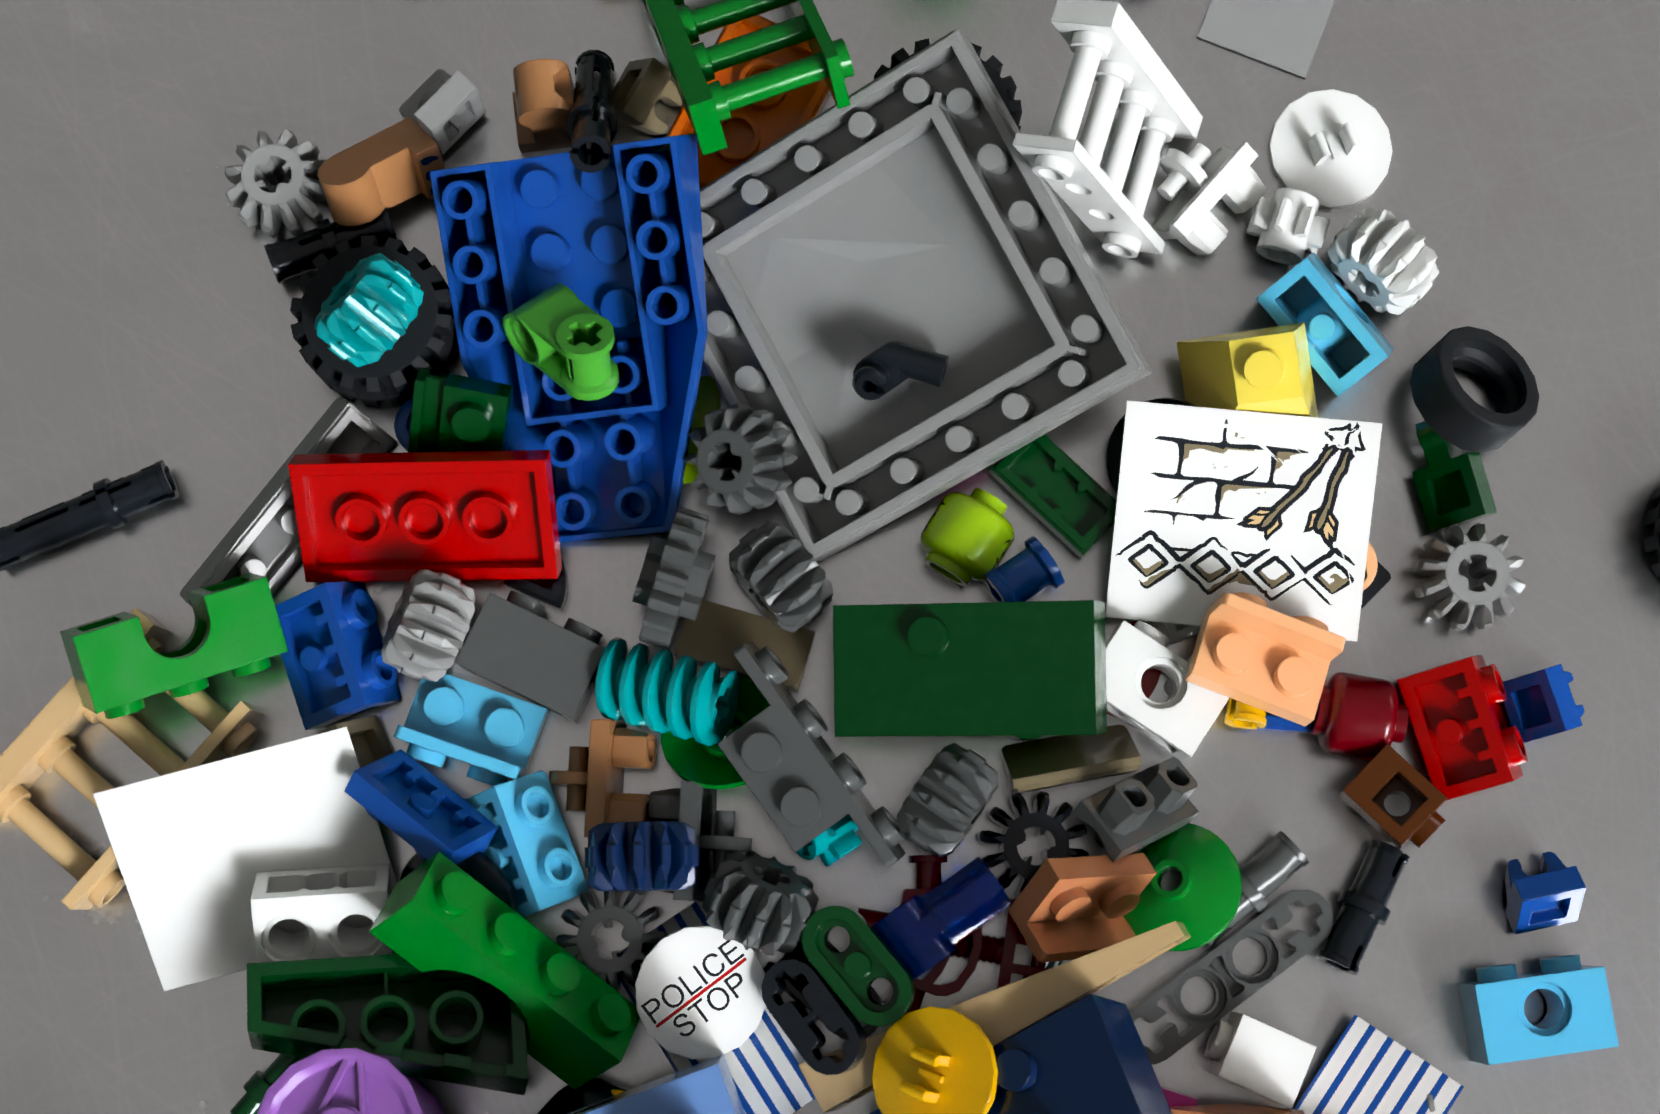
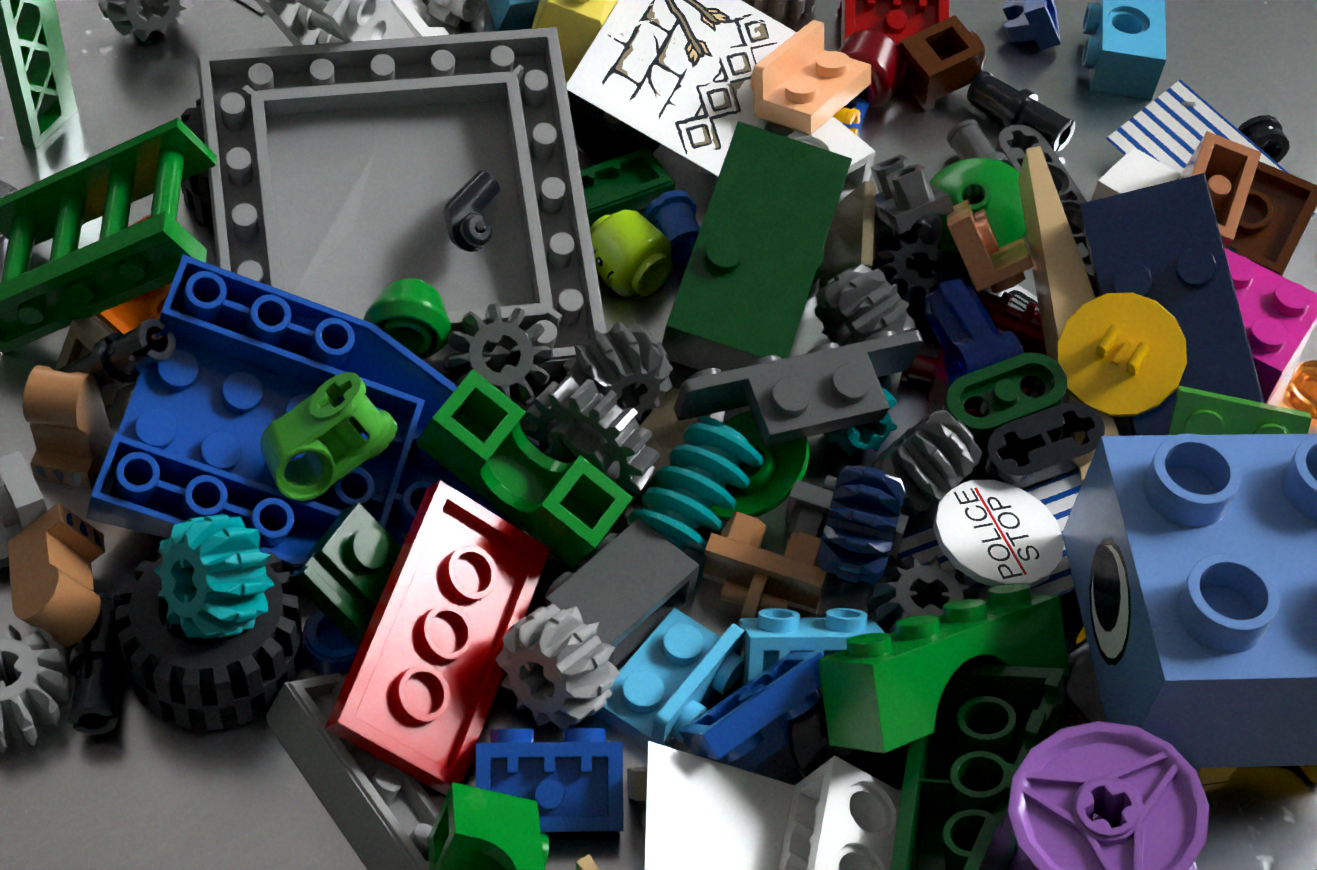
camera: 75 degrees left, 30 degrees down
none -> green cone [363,278,452,359]
none -> green arch [415,369,633,568]

